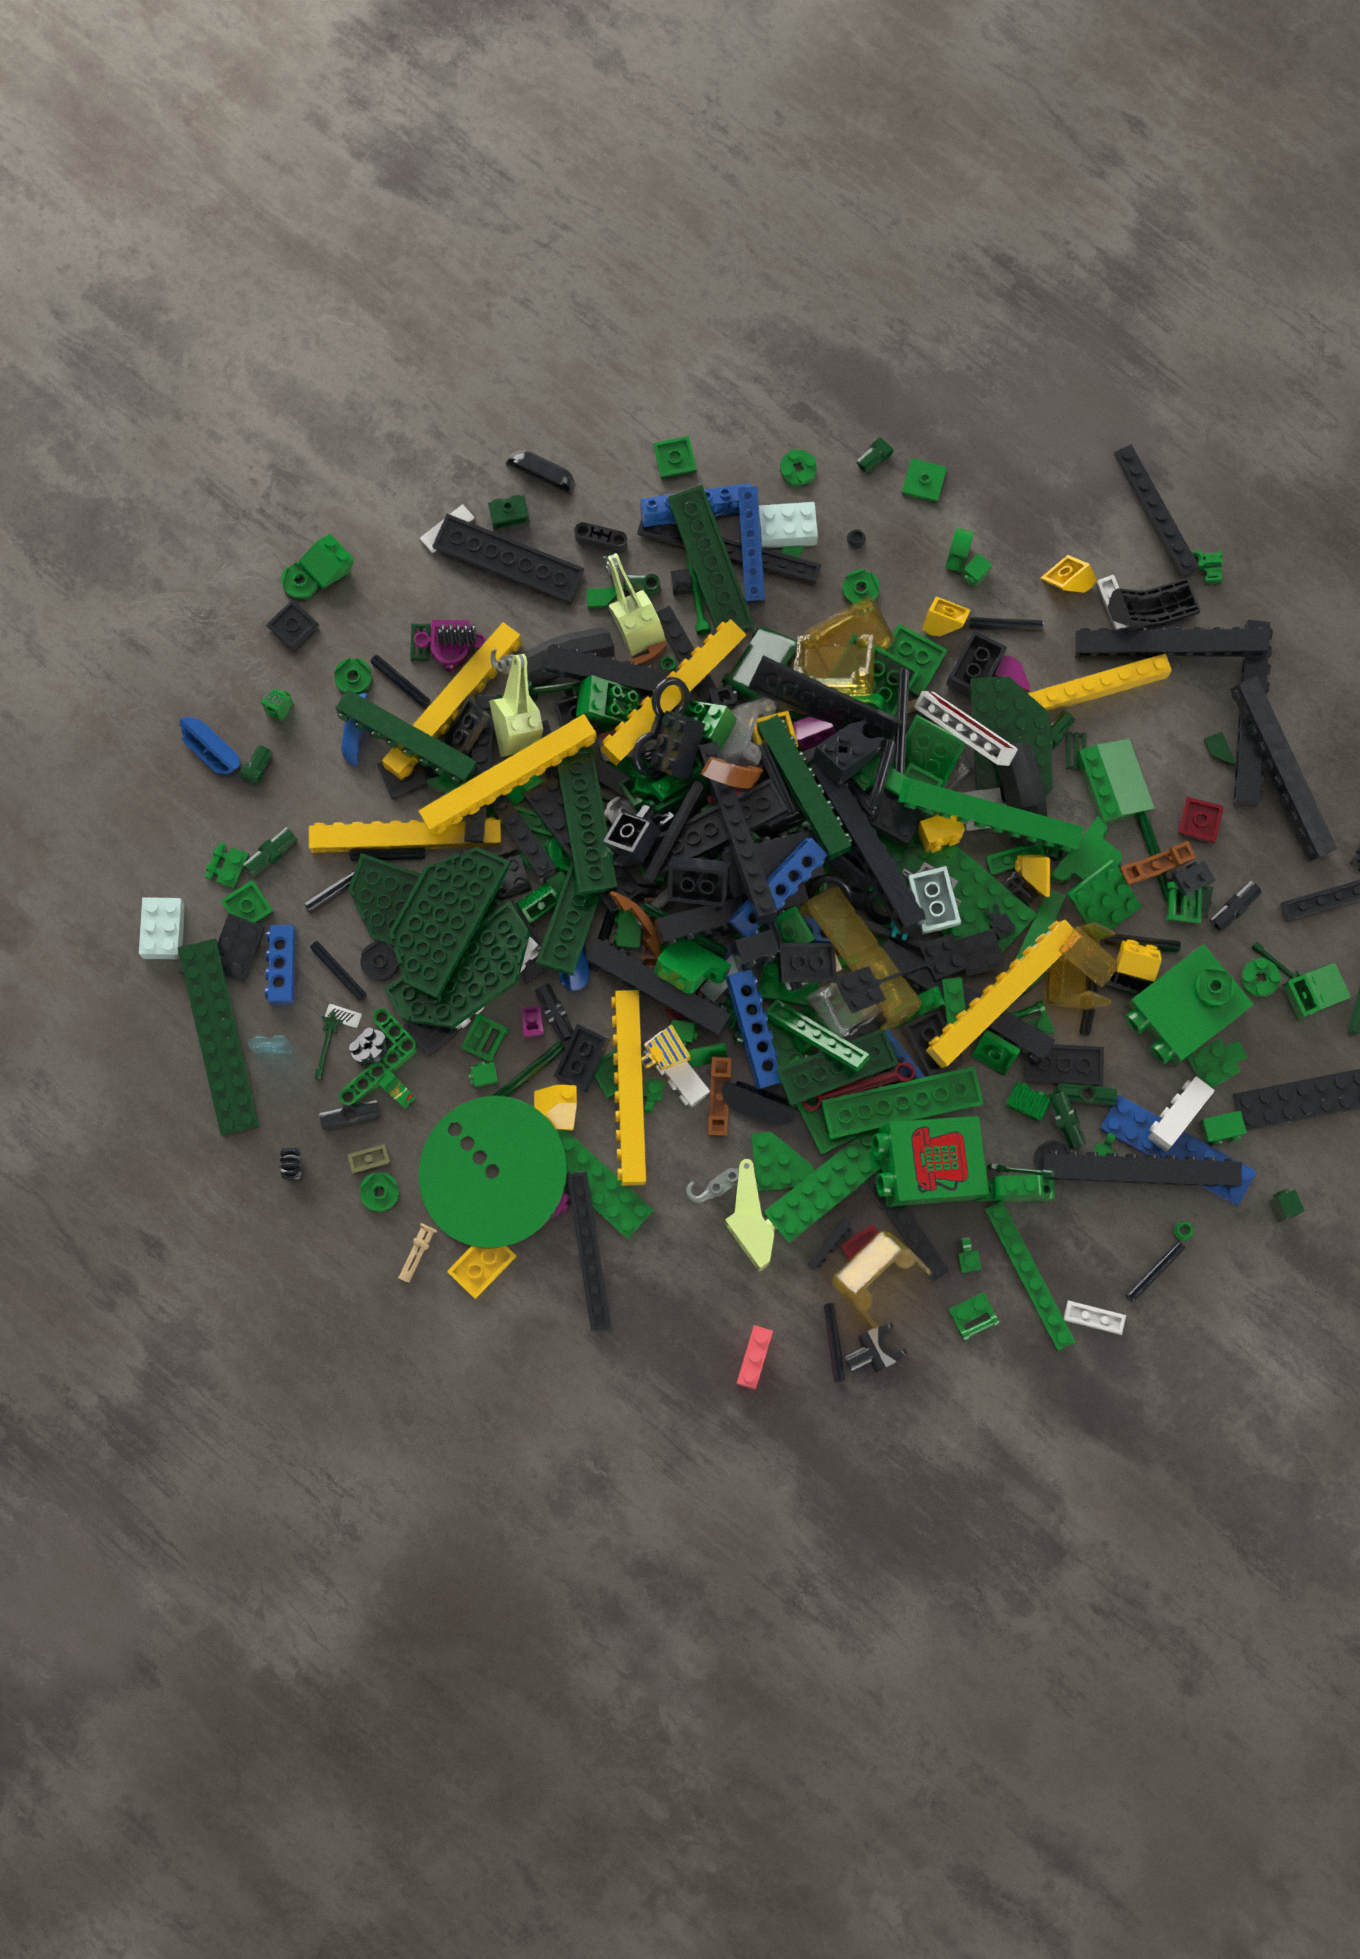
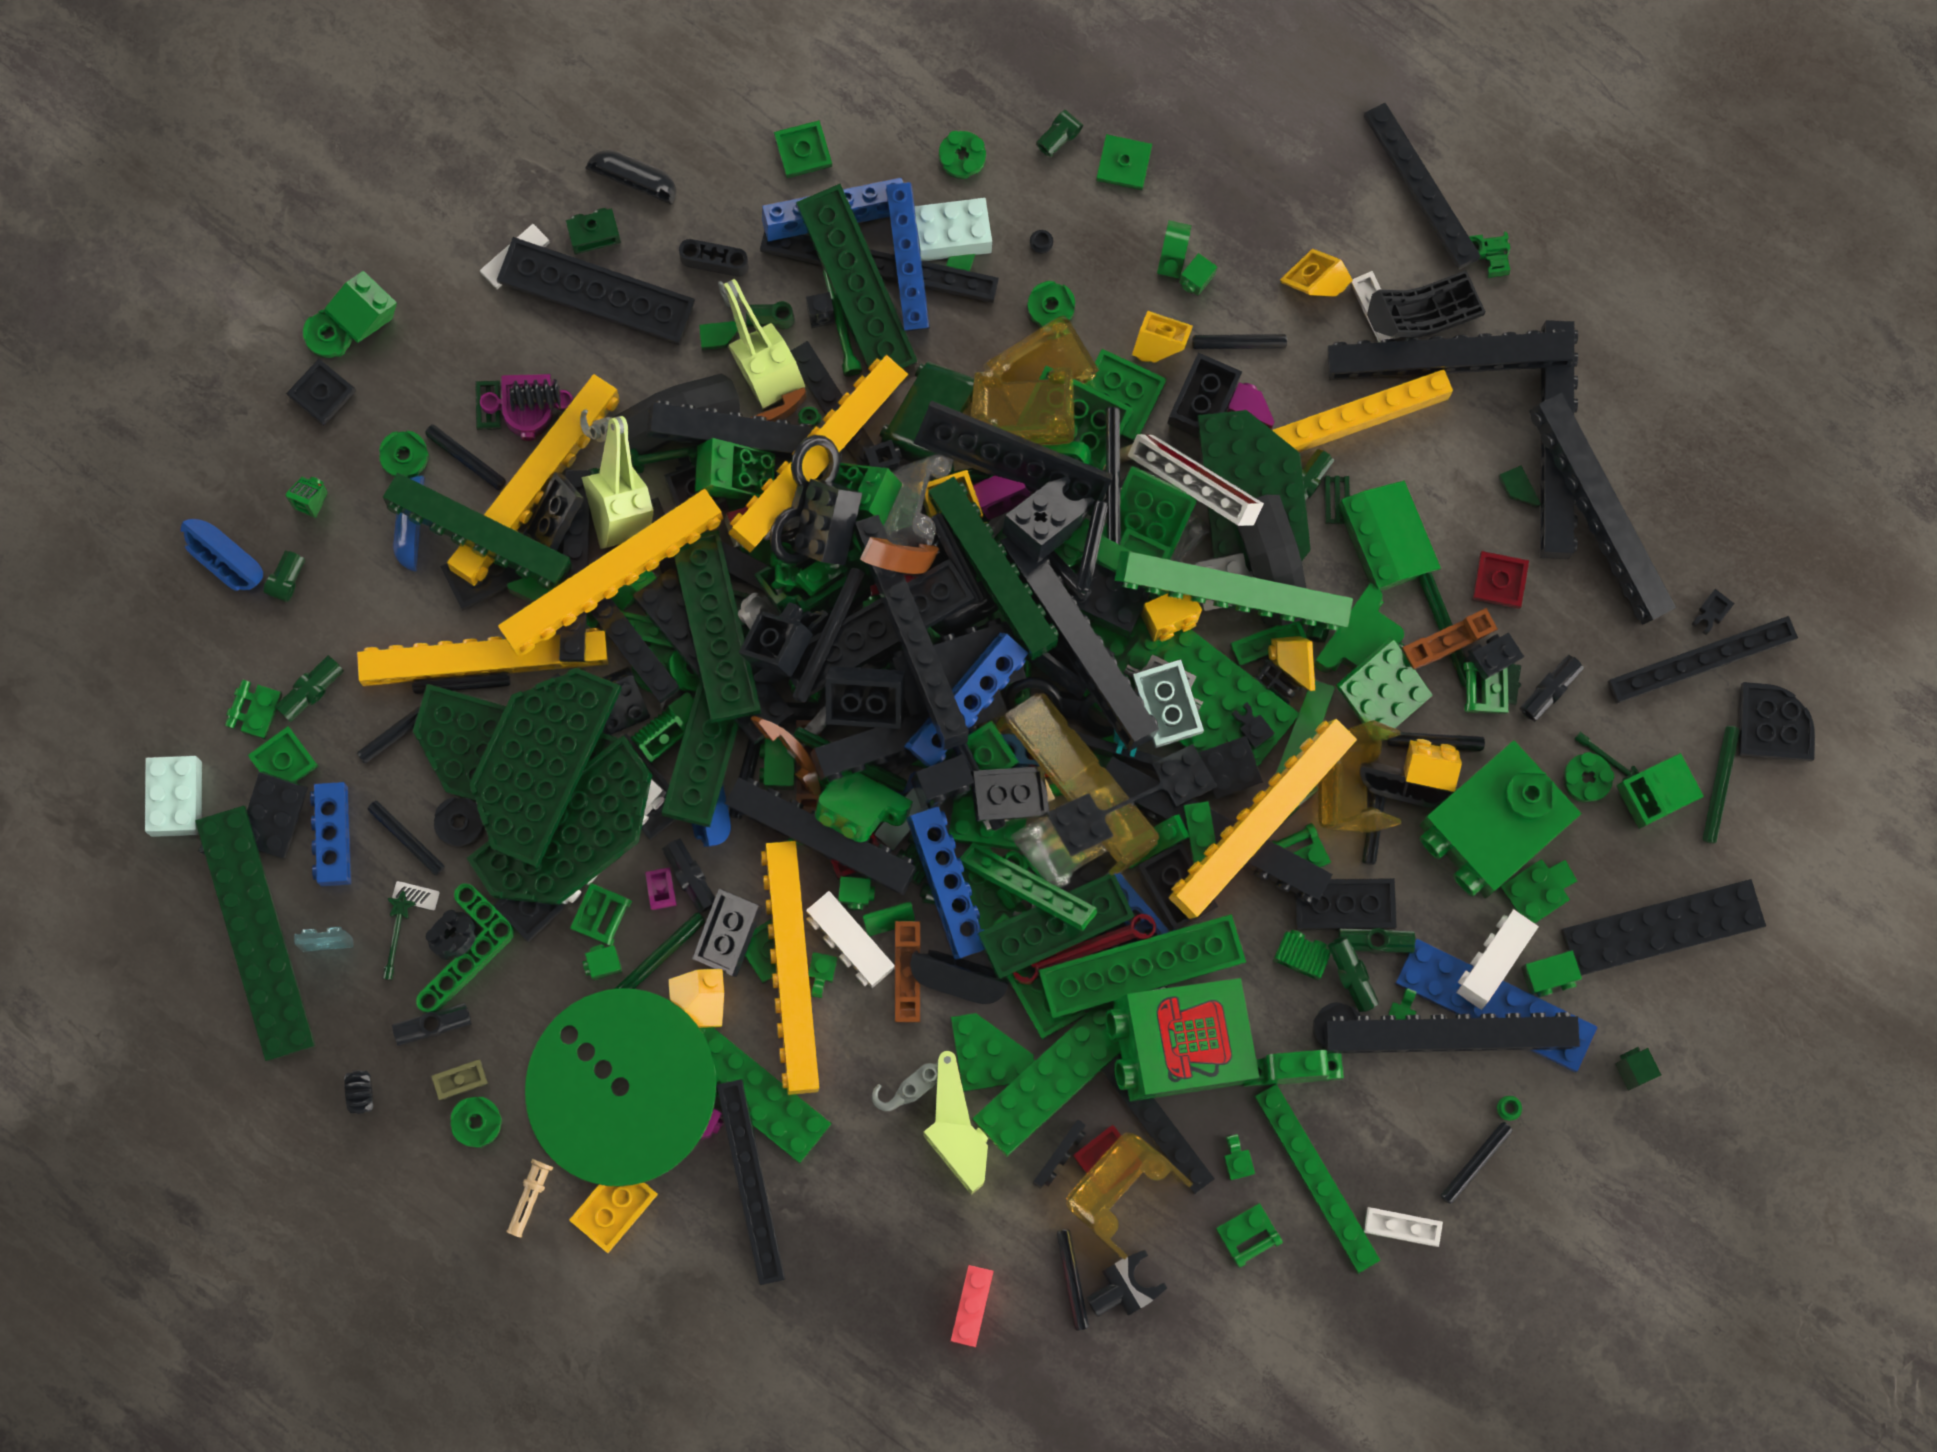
camera: 10 degrees left, 0 degrees up
green leg [378,1071,415,1109] -> none
torso [641,1025,690,1071] -> none
green plate [971,1030,1020,1076] -> none
dark green piece [987,1163,1055,1178] -> none
clear yellow piece [1059,926,1118,987] -> none

